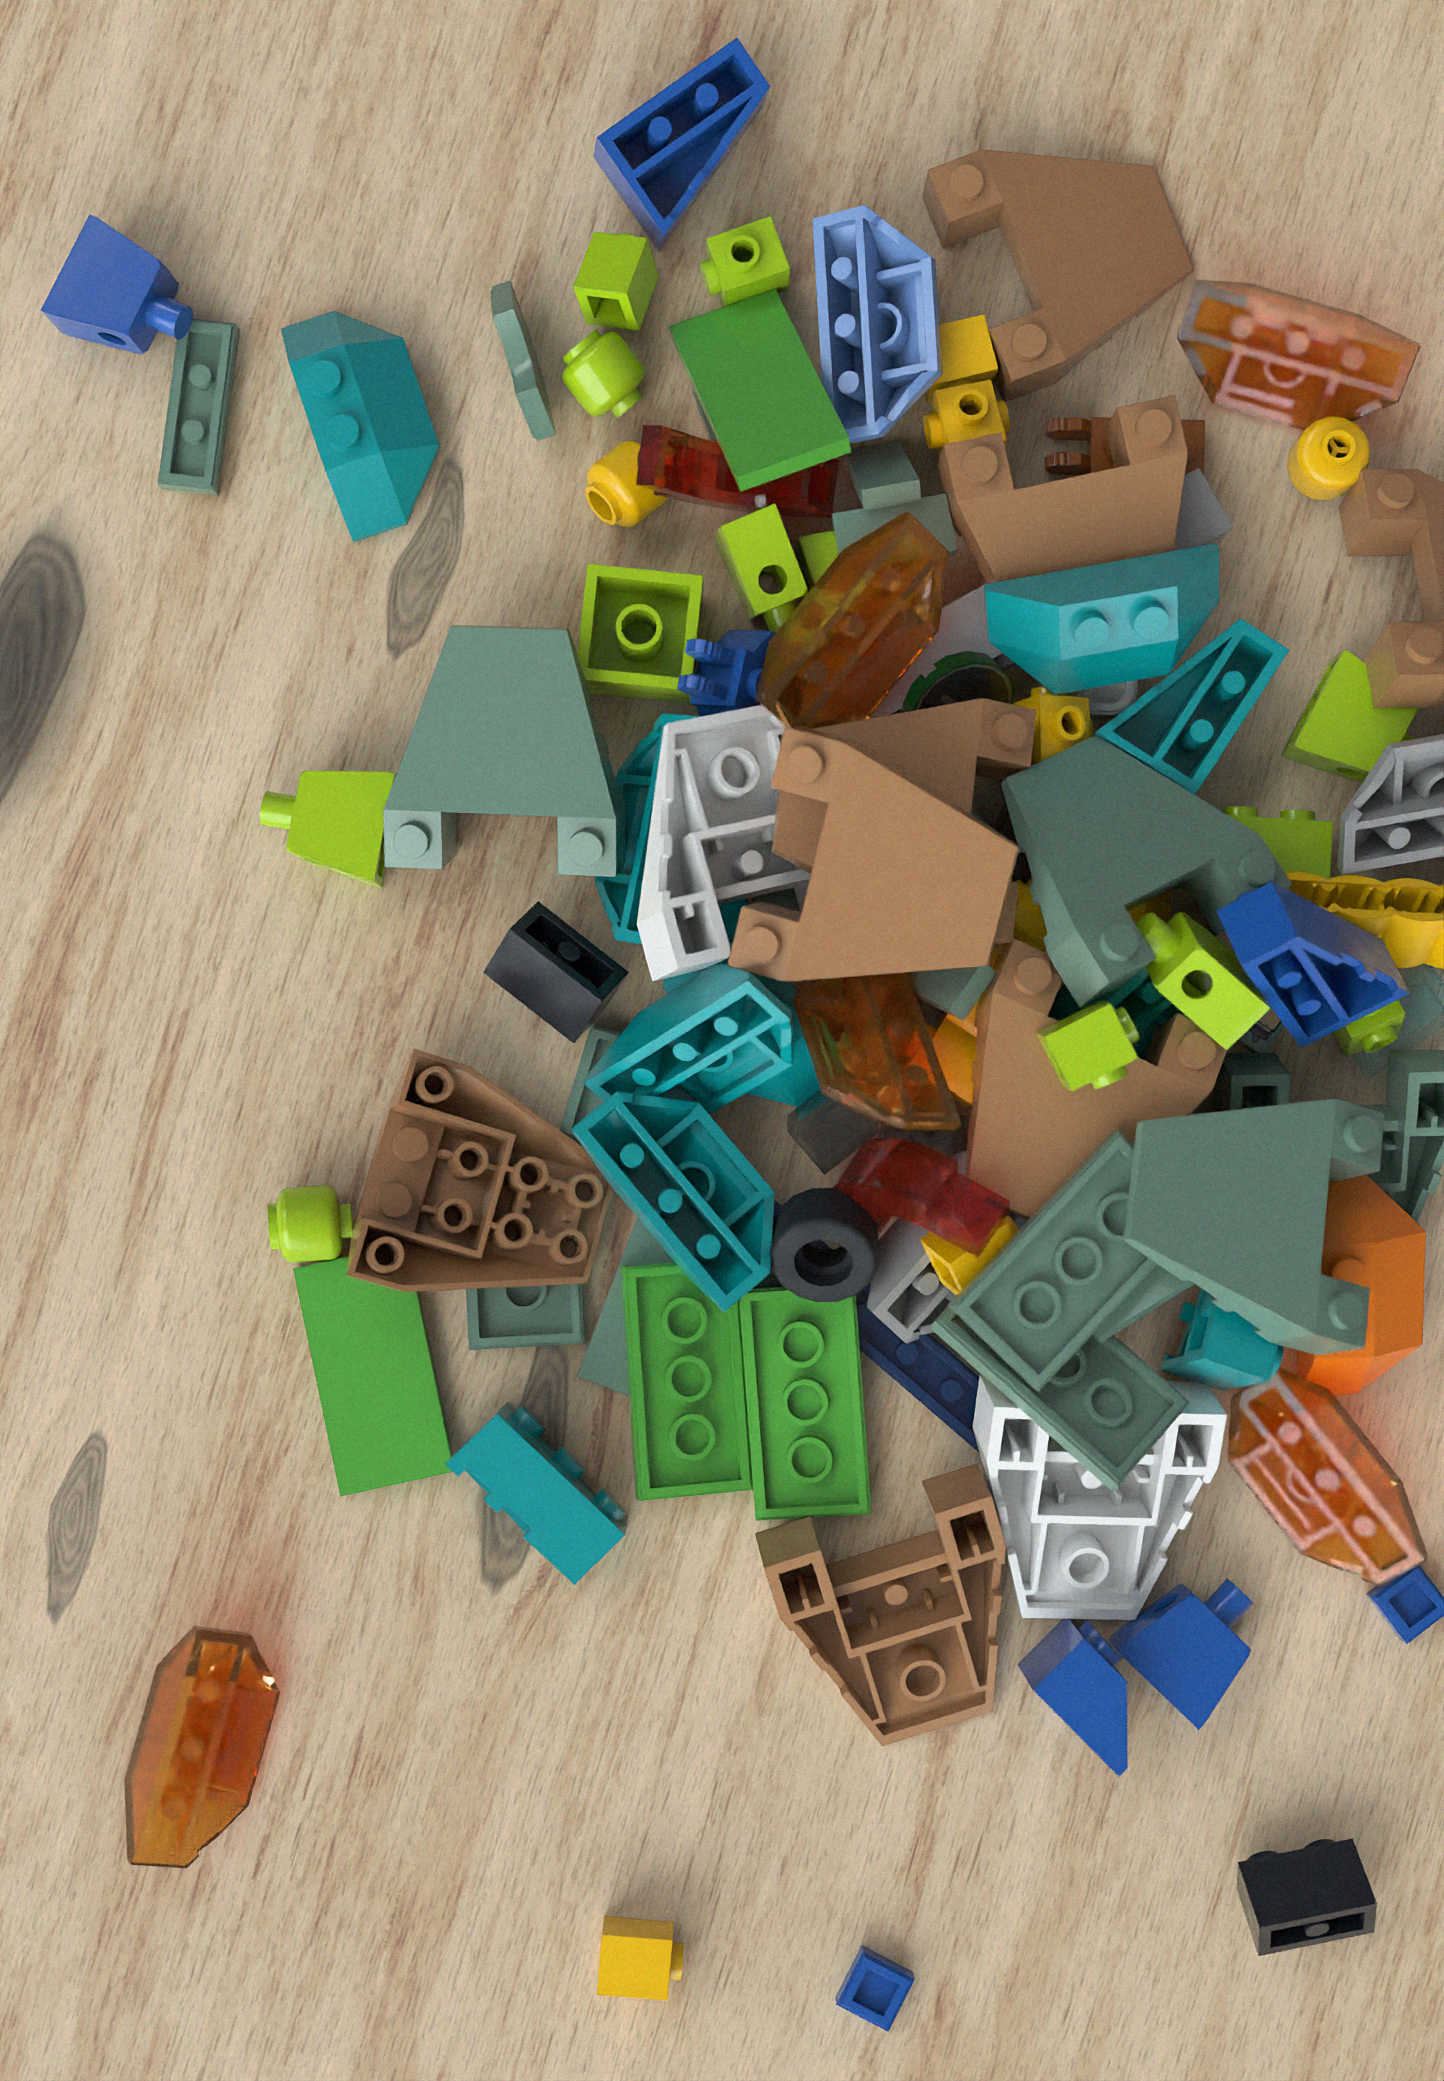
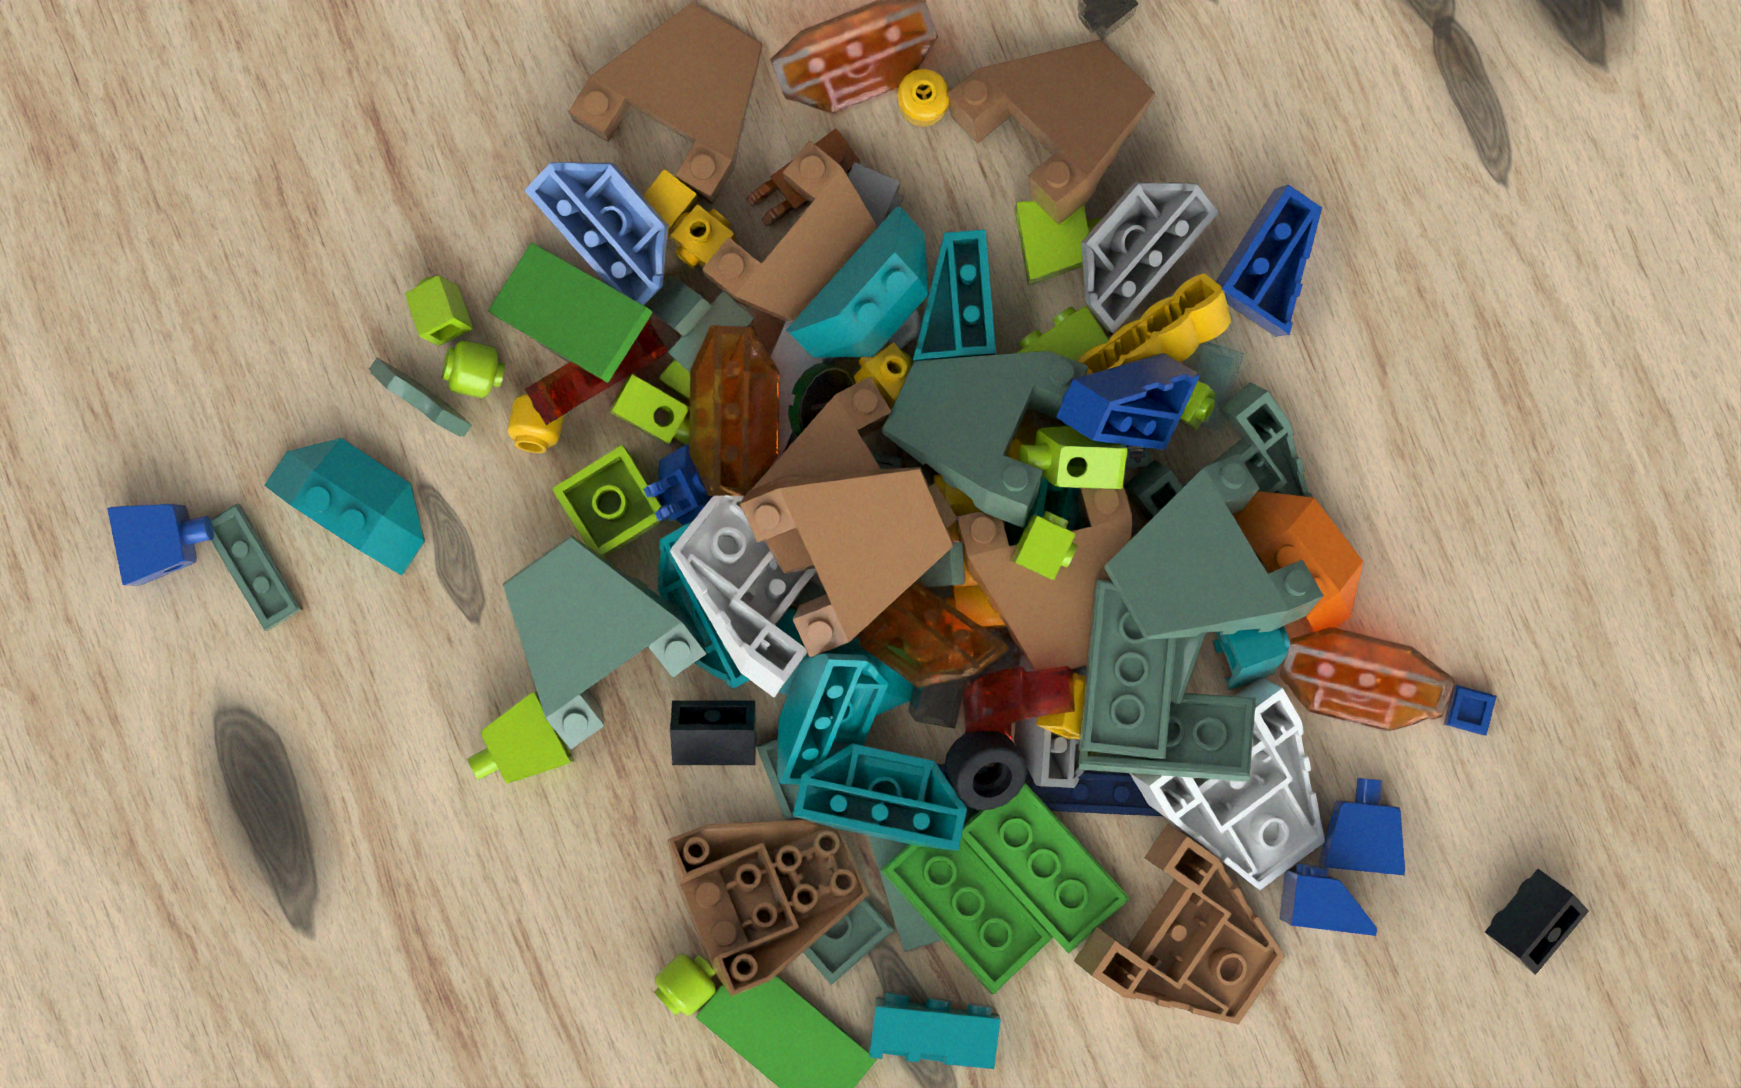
camera: 35 degrees left, 0 degrees up
blue wedge [593,38,770,251] -> none
lime brick [699,216,790,307] -> none

